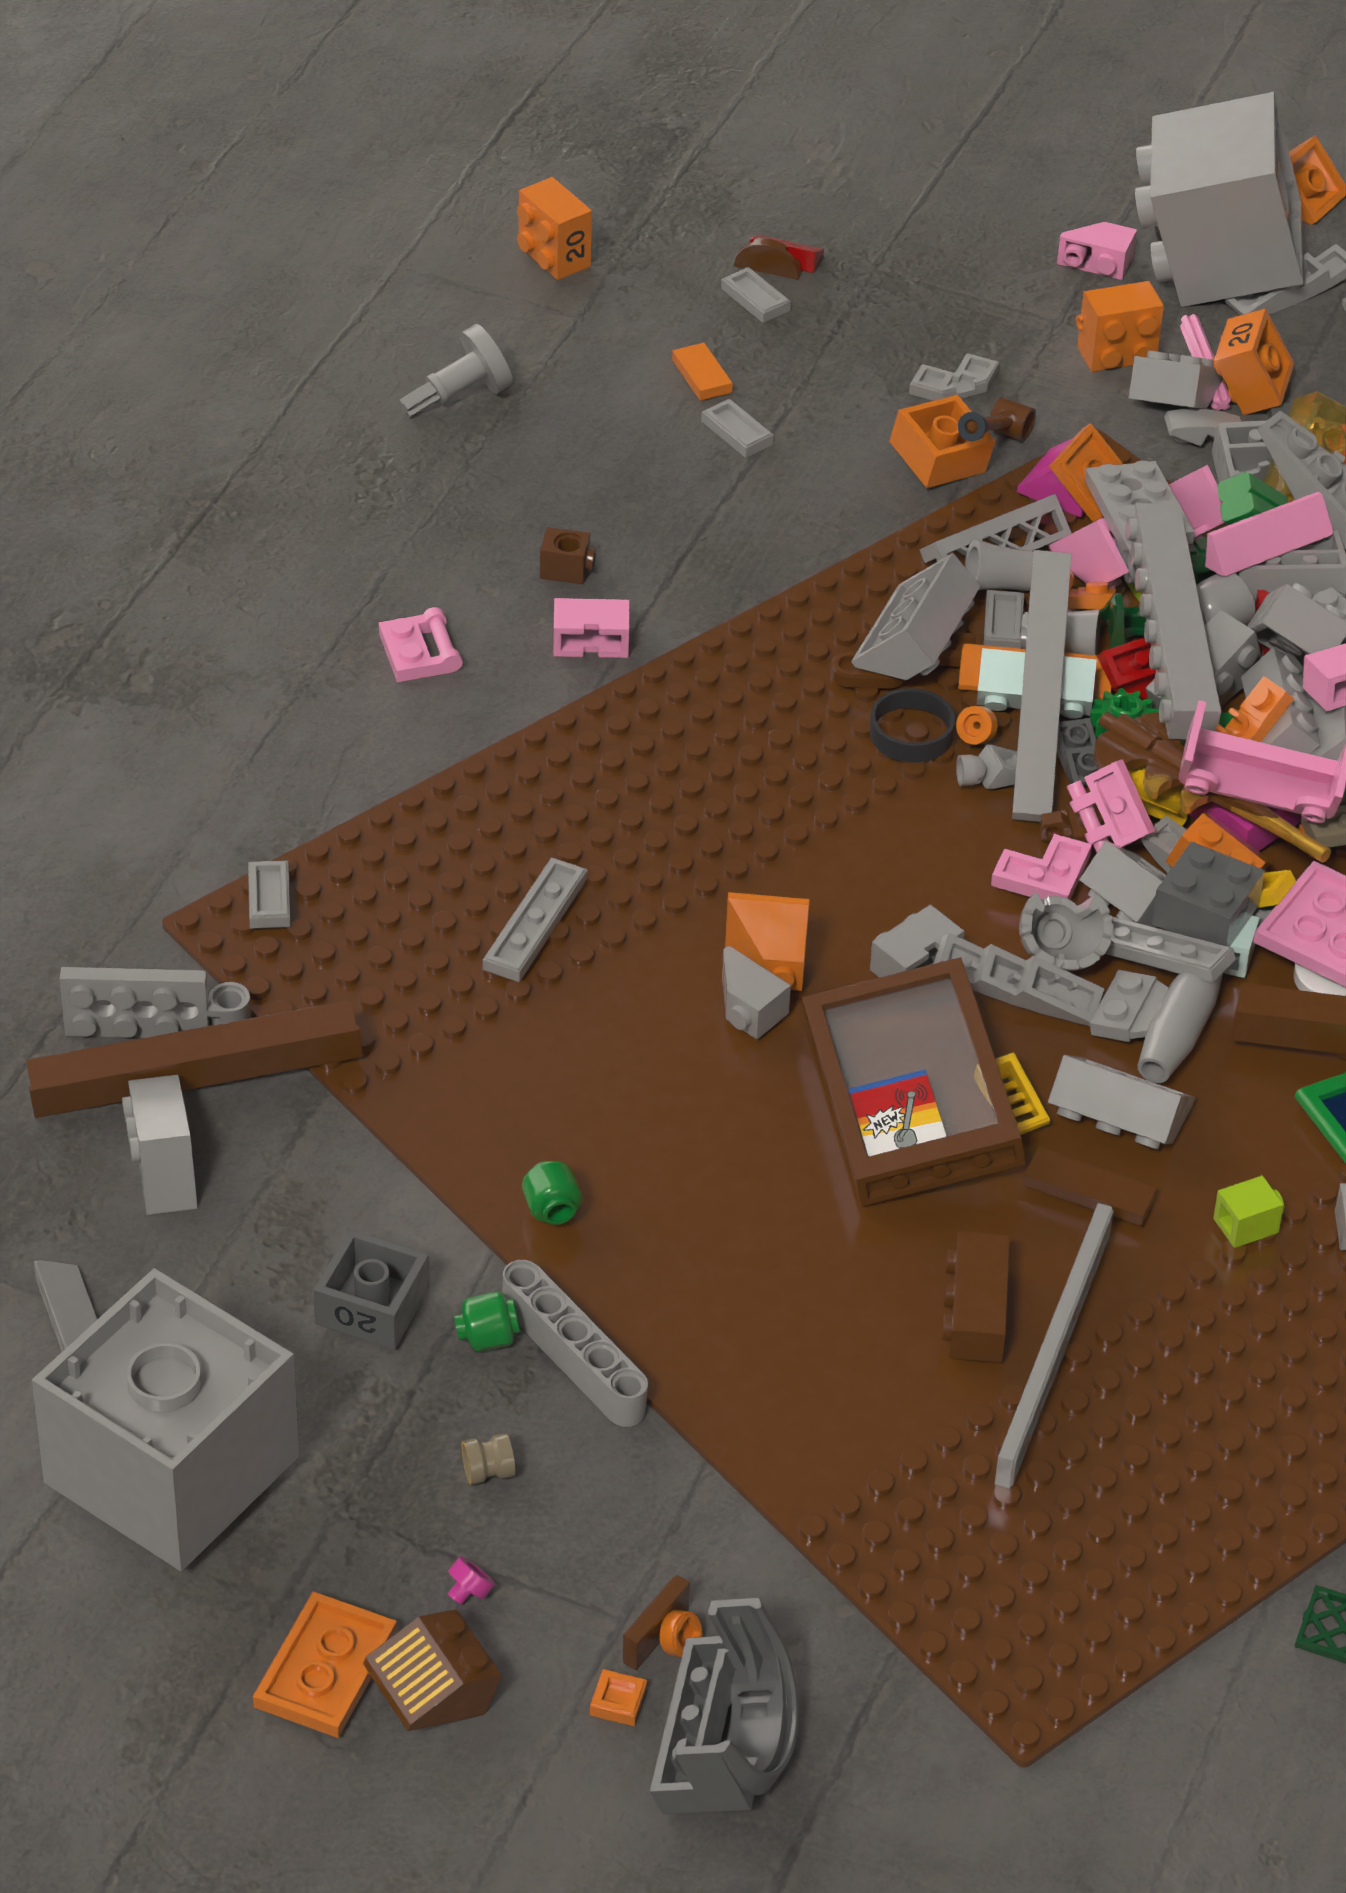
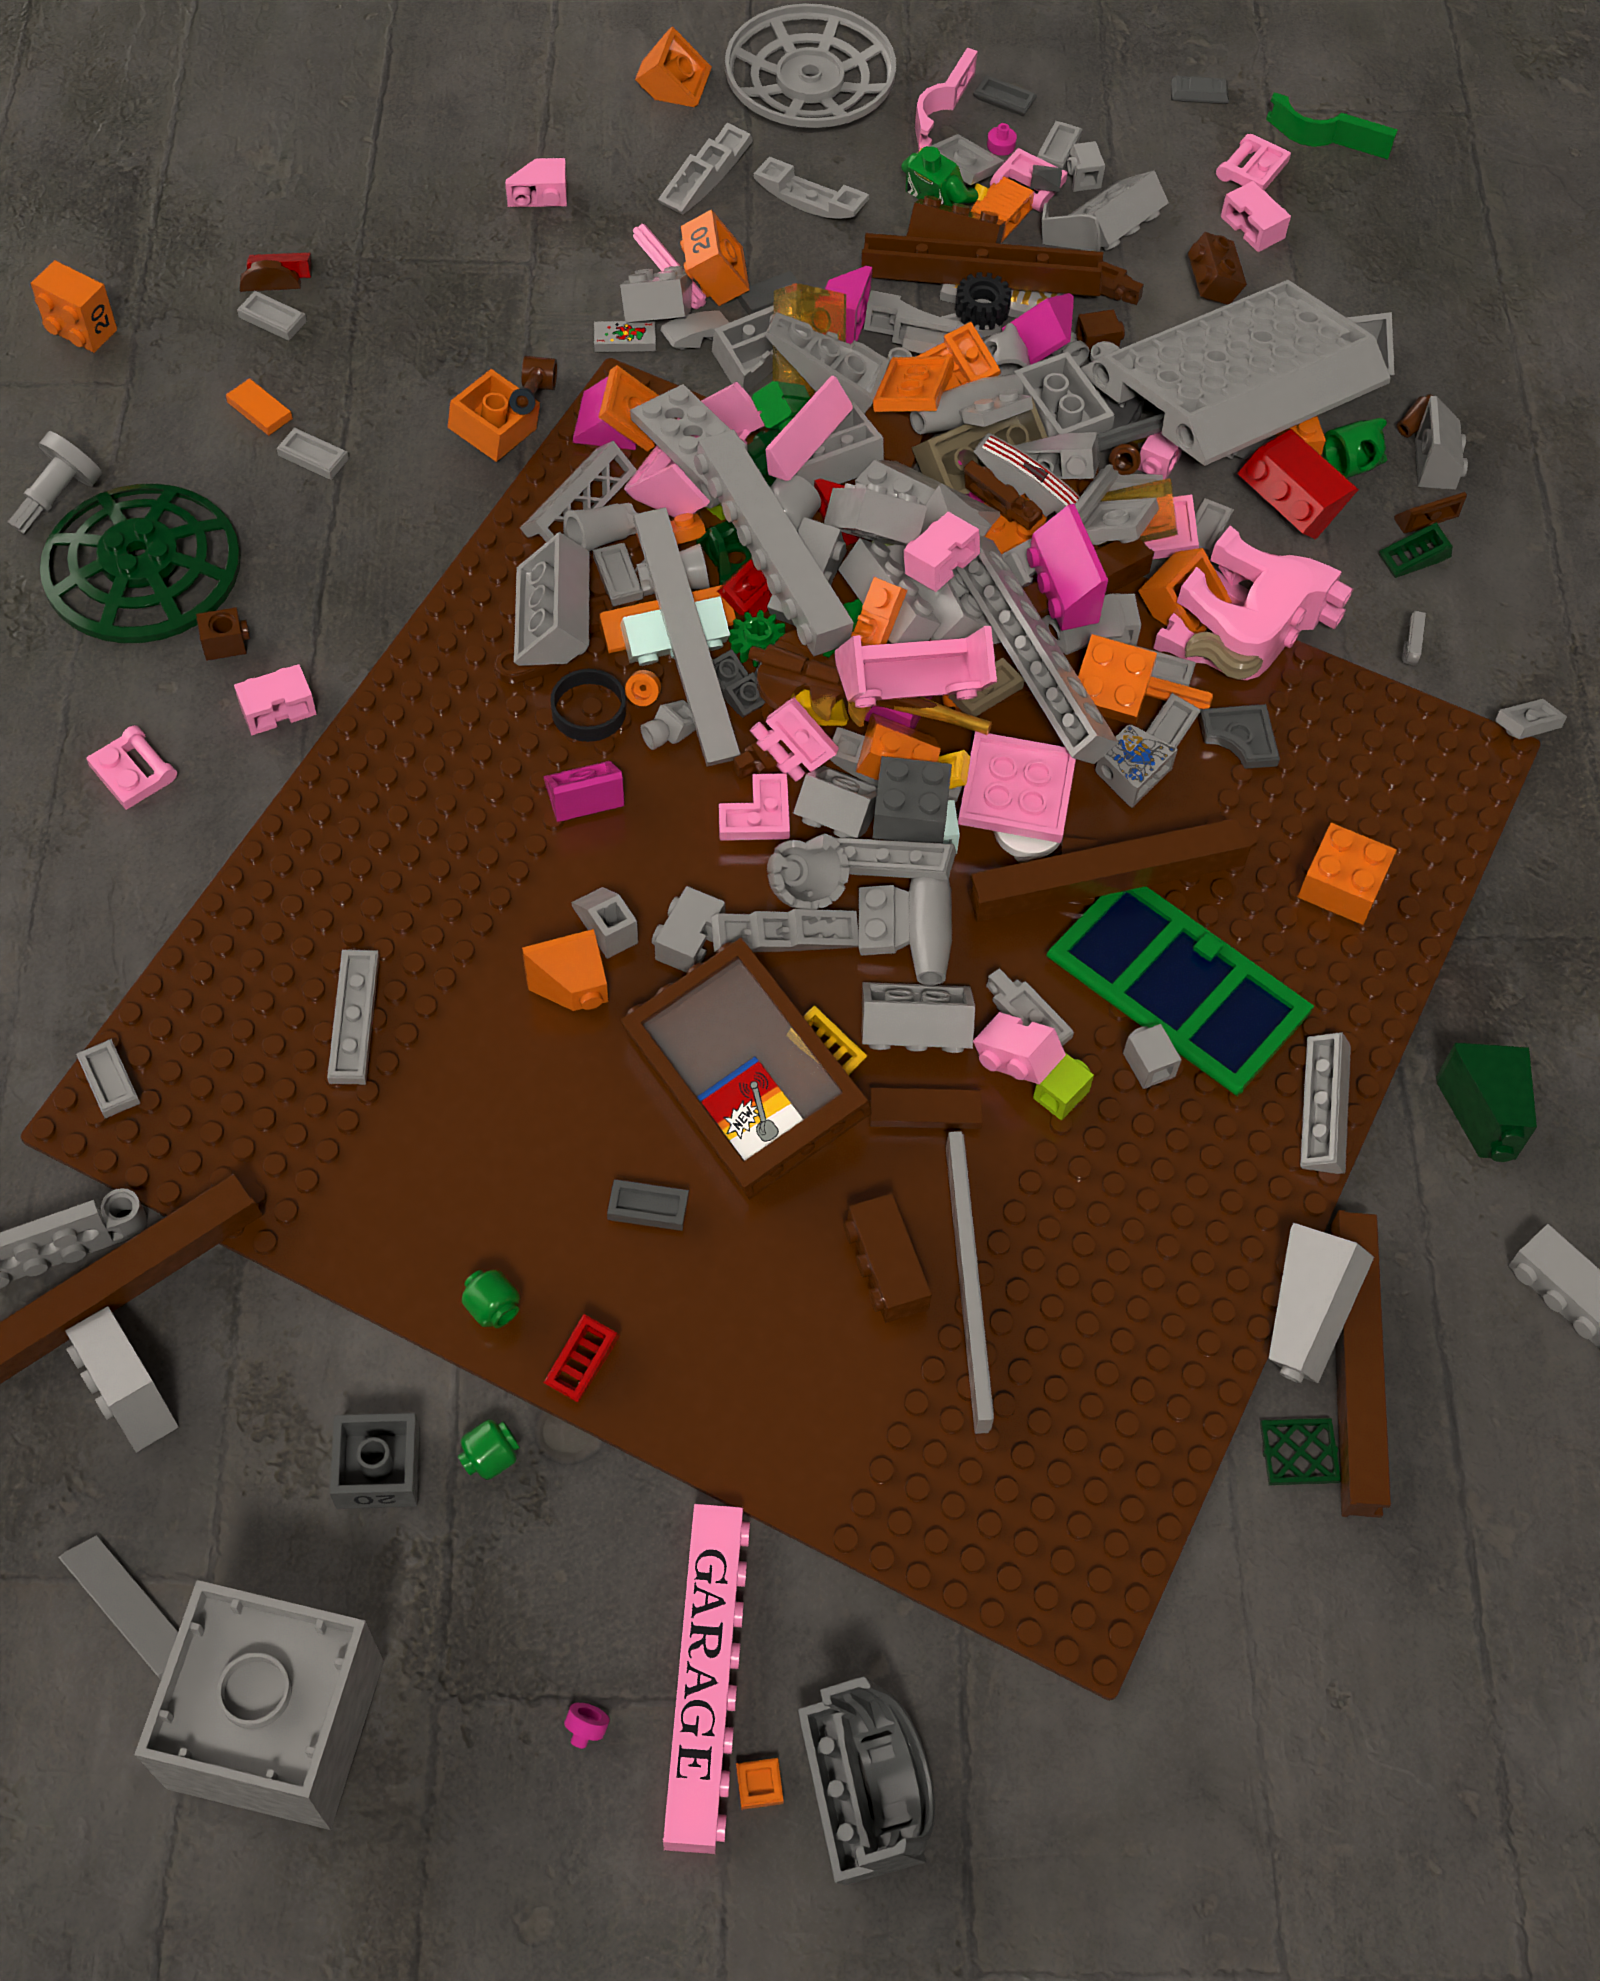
camera: 25 degrees left, 15 degrees up
orange plate [253,1591,397,1738] -> none
reddish brown slope [363,1609,502,1731] -> none
dark tan wheel [462,1433,515,1485] -> none
light grey beam [502,1260,648,1427] -> none
reddish brown tile [623,1575,690,1671] -> none
orange tile [660,1610,702,1658] -> none
light grey slope [722,945,791,1039] -> none
light grey tile [909,354,1000,401] -> none
orange brick [1076,281,1164,372] -> none
light grey piece [1135,92,1303,307] -> none
none -> dark green dish [40,484,241,643]
none -> dark pink slope [543,761,624,822]
none -> red slope [544,1314,620,1403]
none -> light grey slope [571,887,638,959]
none -> light grey tile [594,321,656,352]
none -> dark grey tile [607,1179,689,1231]
none -> bright pink brick [663,1504,750,1854]
none -> bright pink brick [973,1012,1066,1085]
none -> light grey hinge [986,968,1074,1046]

